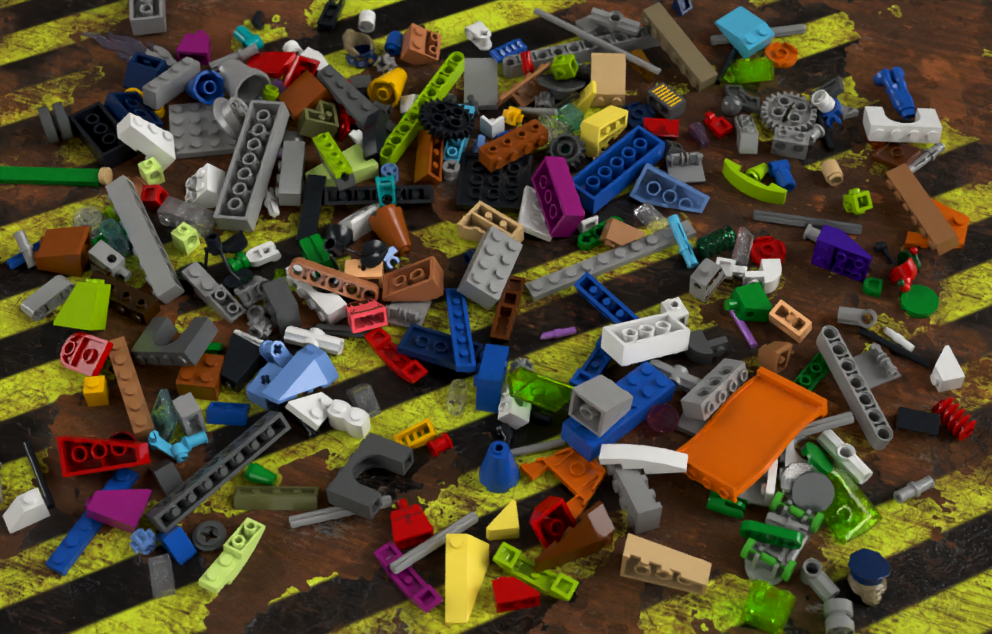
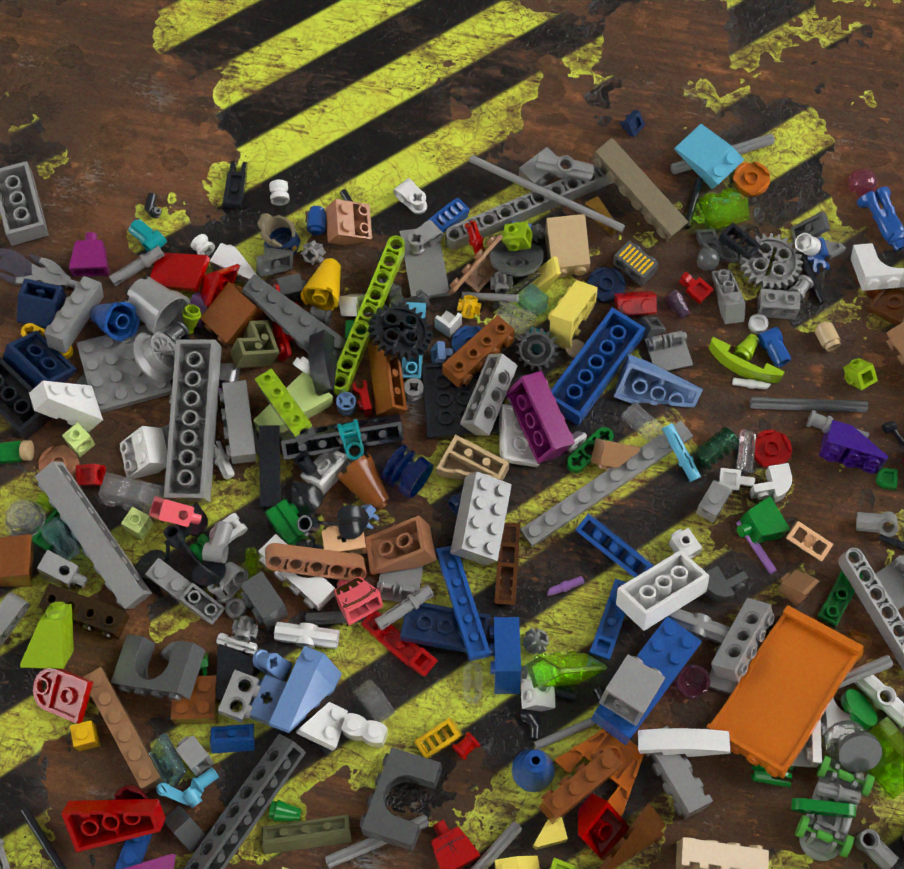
camera: 10 degrees left, 15 degrees up
none -> coral torso [149,496,202,527]
none -> light grey piece [202,521,233,564]
none -> light grey brick [218,670,261,723]
none -> dark grey slope [256,248,293,277]
none -> black hinge [295,453,317,476]
none -> red plate [352,380,373,418]
none -> light grey pin [374,585,434,631]
none -> clear blue wheel [381,445,434,499]
none -> light grey piece [408,220,444,256]
none -> light grey brick [460,353,517,436]
none -> dark orange brick [539,747,623,824]
none -> black slope [719,223,762,260]
none -> white piece [732,378,771,390]
none -> white tile [748,314,769,334]
none -> clear pink hair [848,168,877,198]

